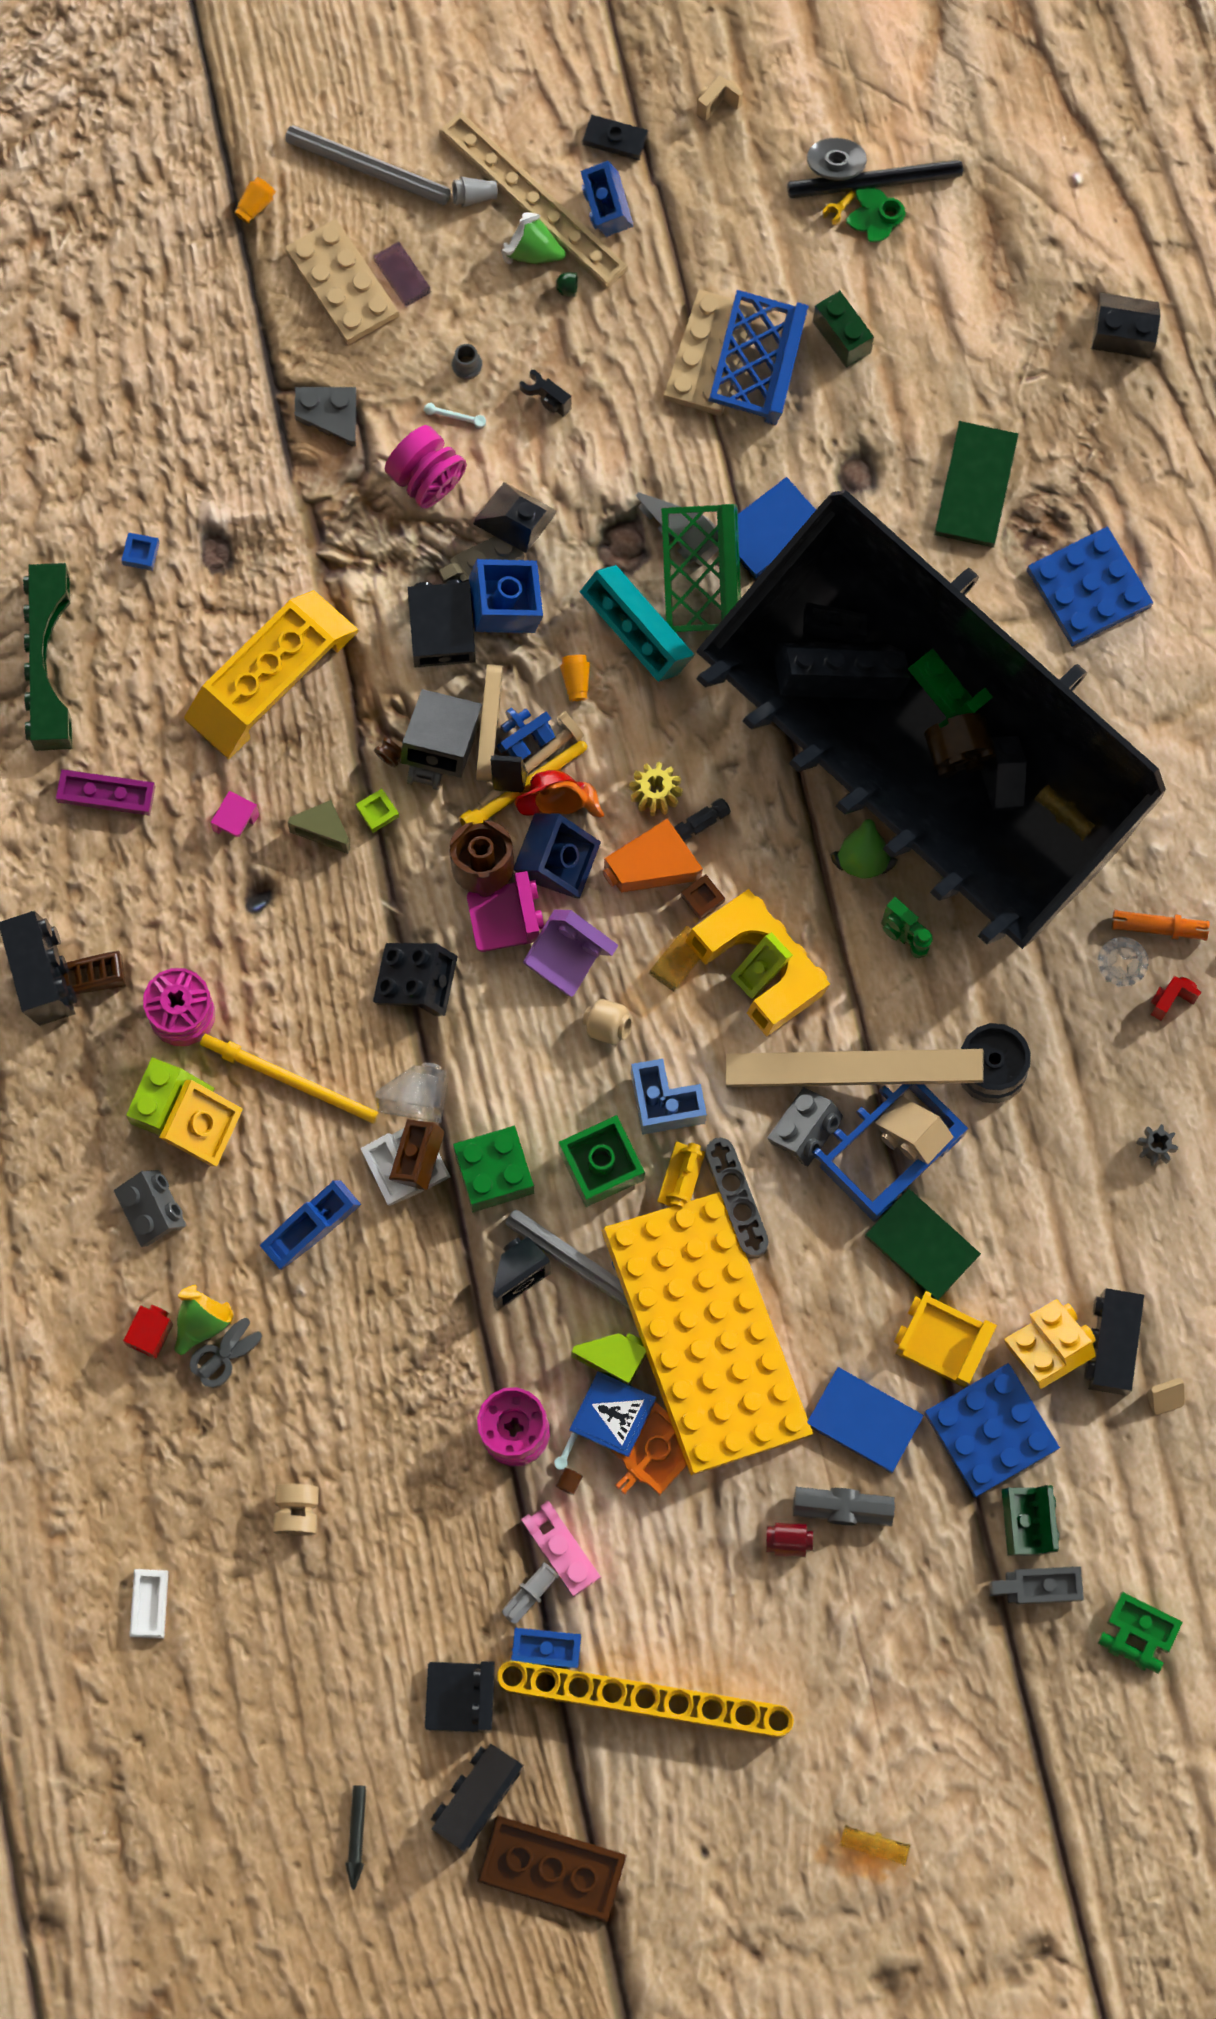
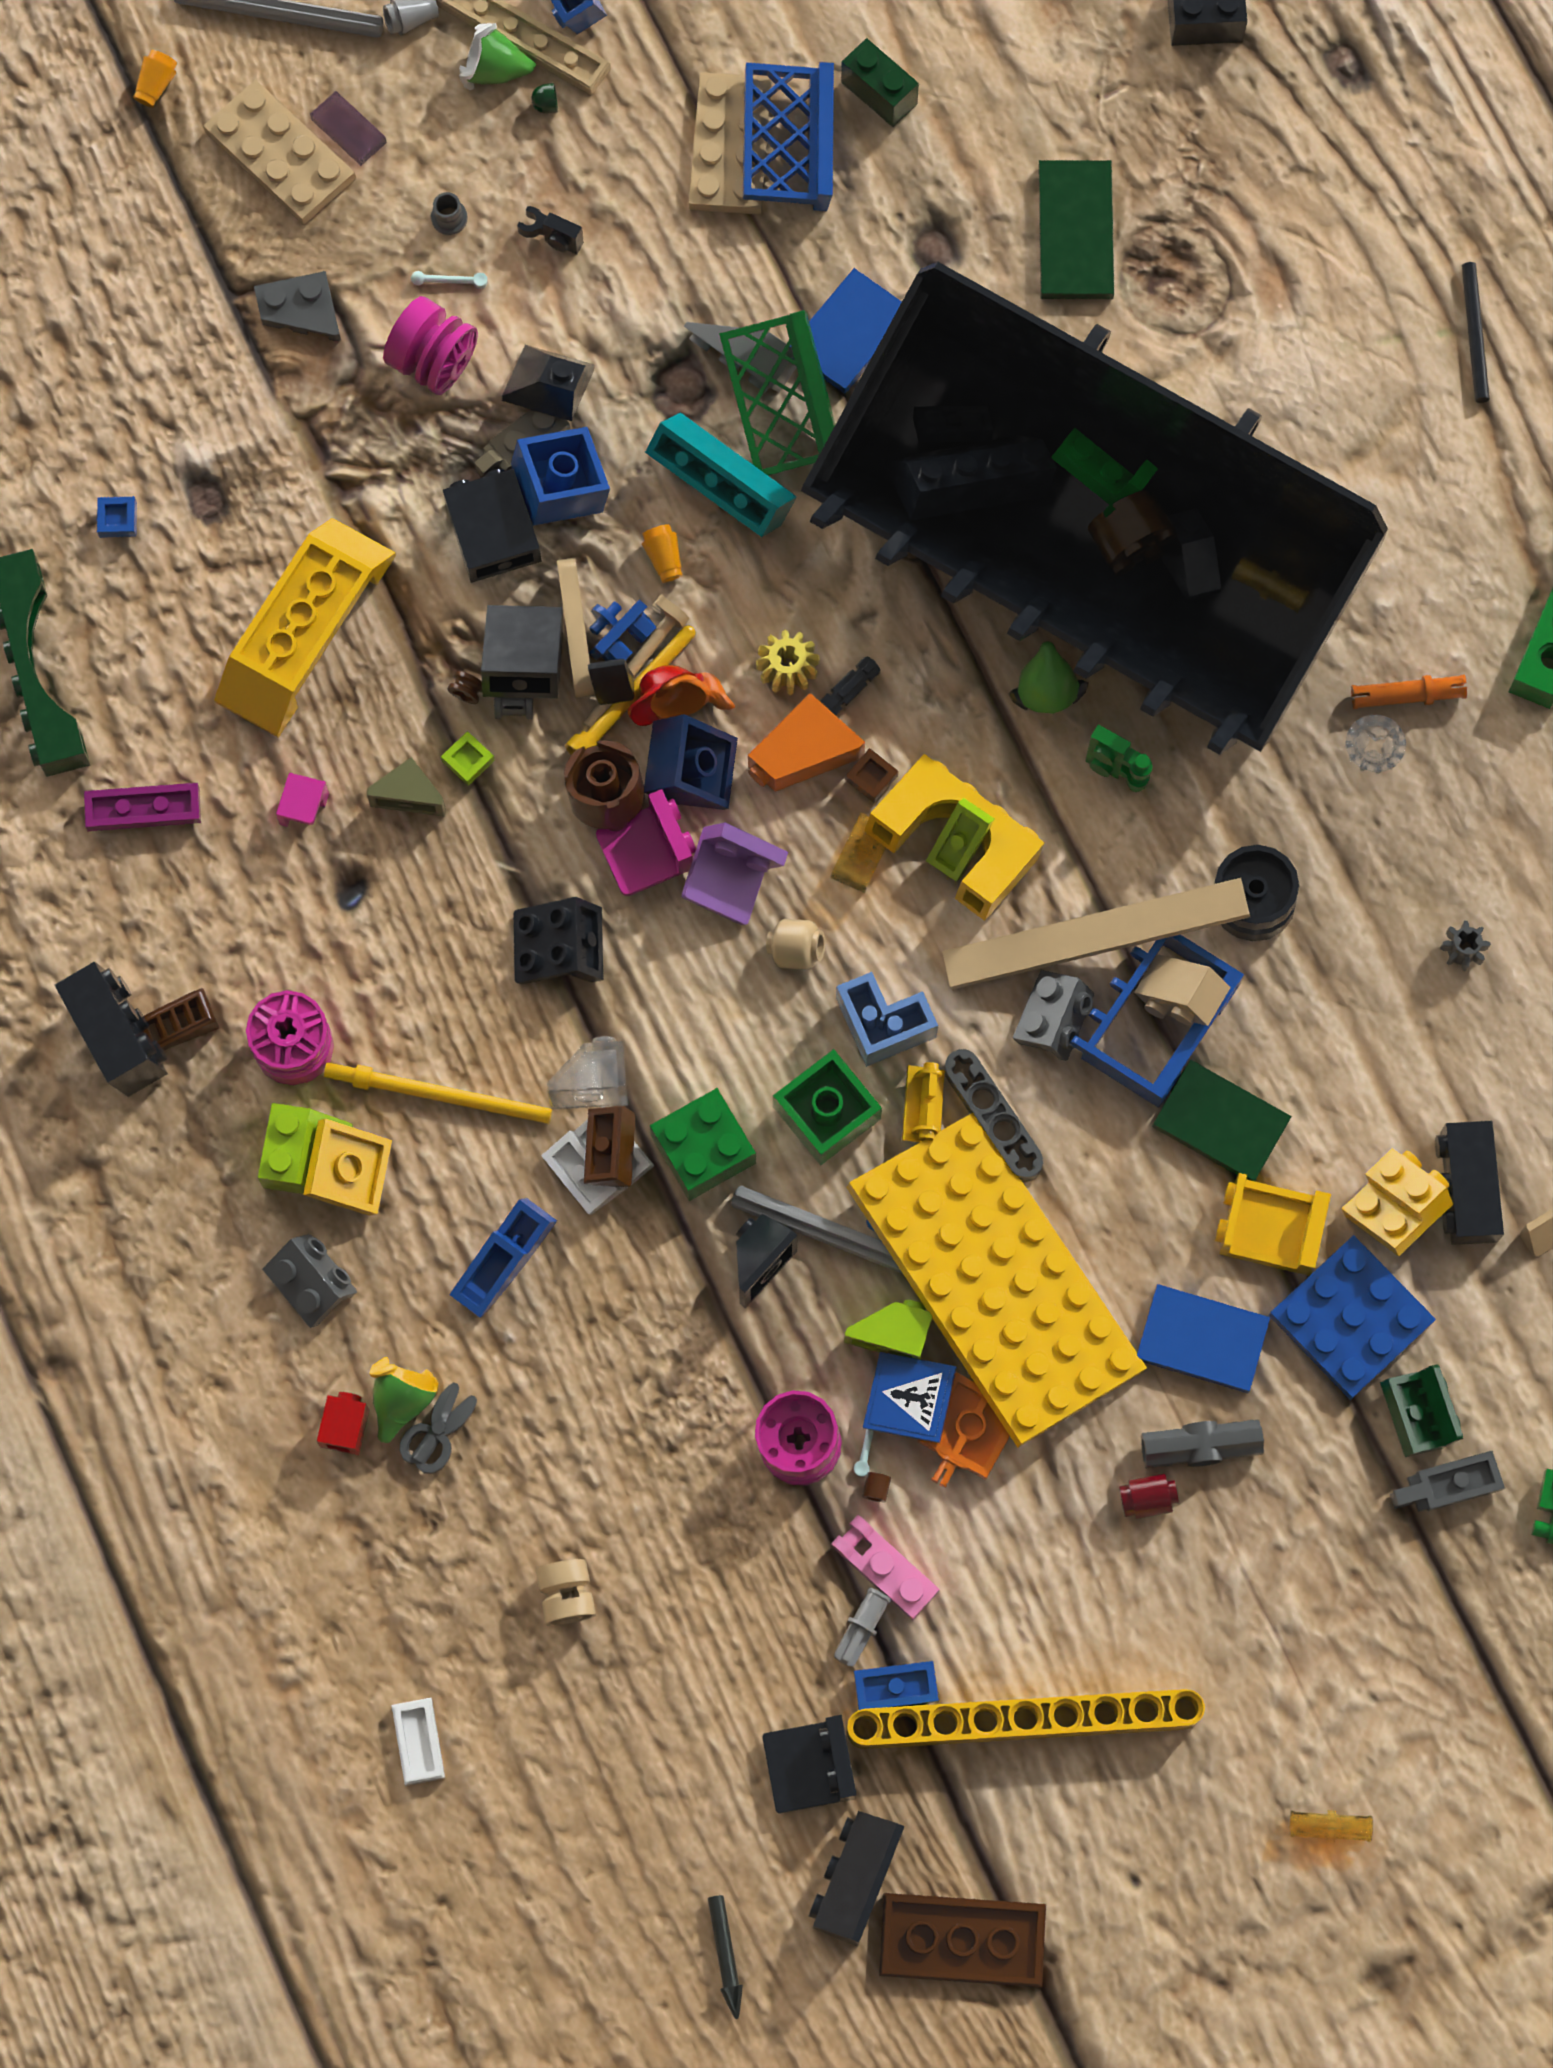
camera: 10 degrees left, 0 degrees up
blue plate [1026,526,1154,646] -> none
red bracket [1150,975,1201,1021] -> none

